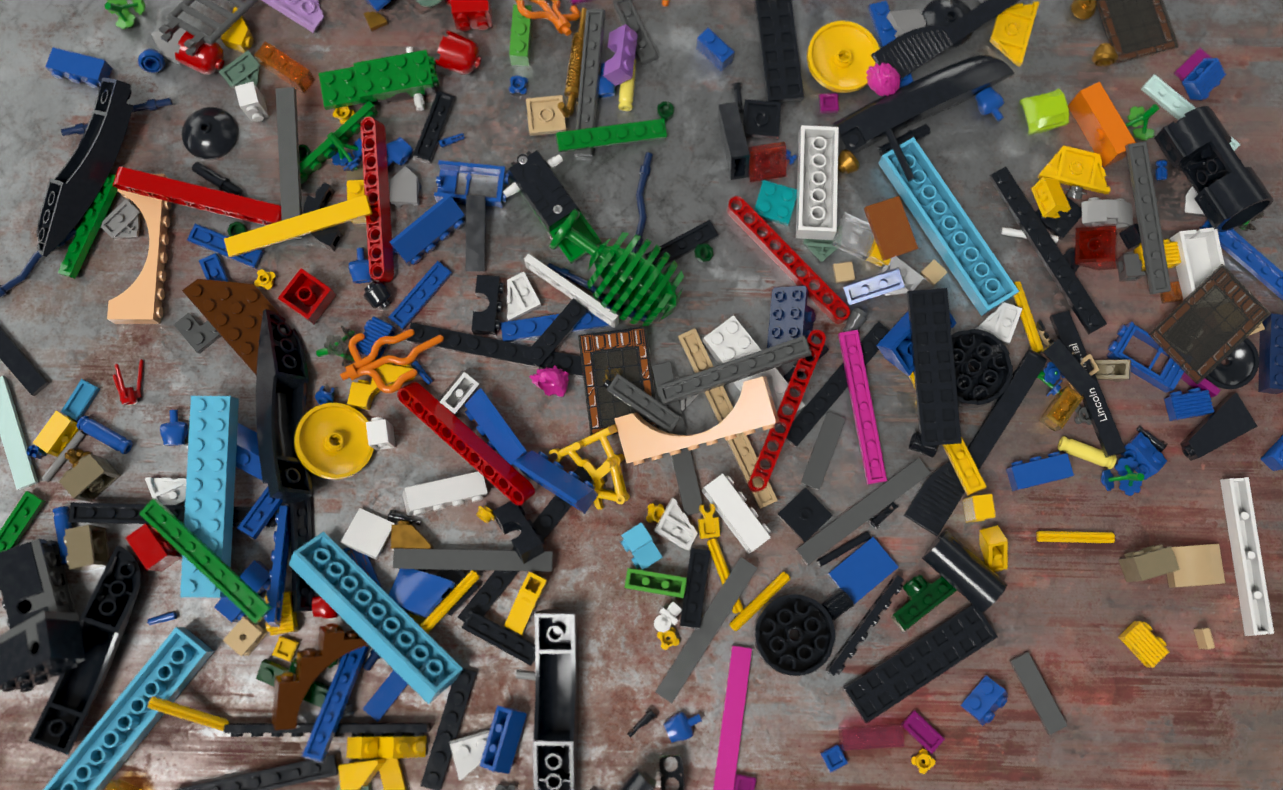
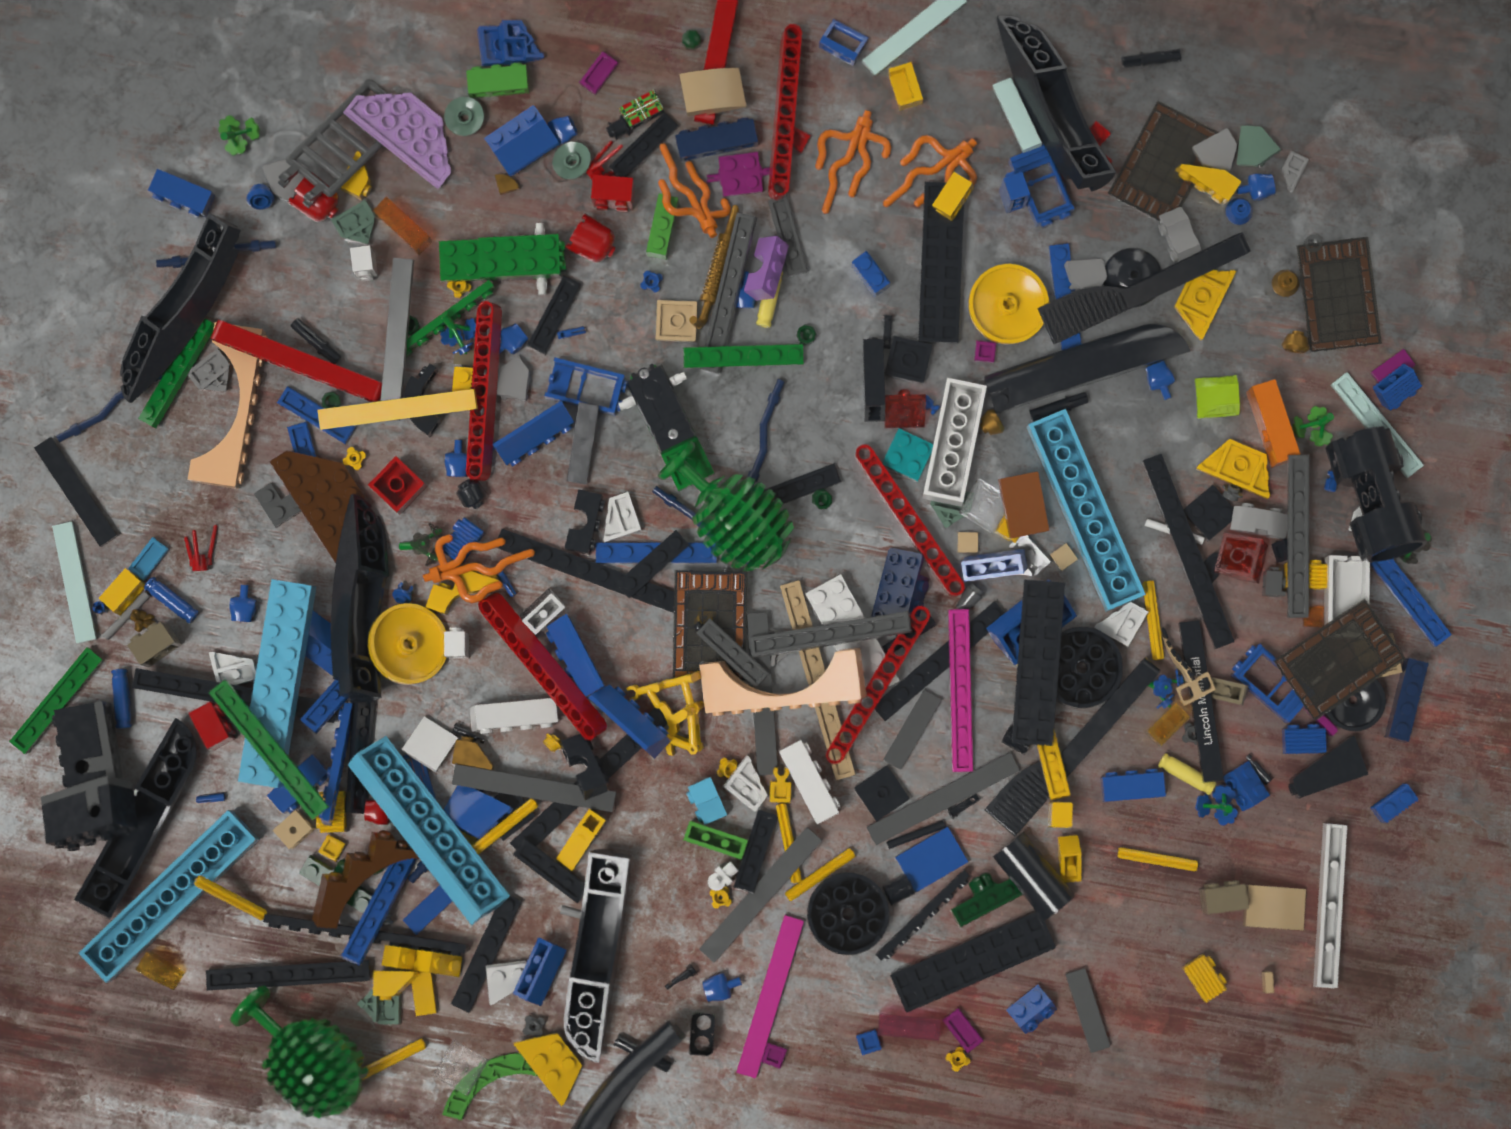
camera: 15 degrees right, 5 degrees up
dark tan brick [64,525,110,571] -> none
black dish [182,107,238,160] -> none
blue tile [388,261,453,330] -> none
white tile [524,254,619,328] -> none
dark pink hair [529,366,569,397] -> none
dark pink hair [866,63,900,96] -> none
black bar [885,129,915,182] -> none
yellow hinge [1031,177,1071,218] -> none
black tile [1042,338,1097,395] -> none

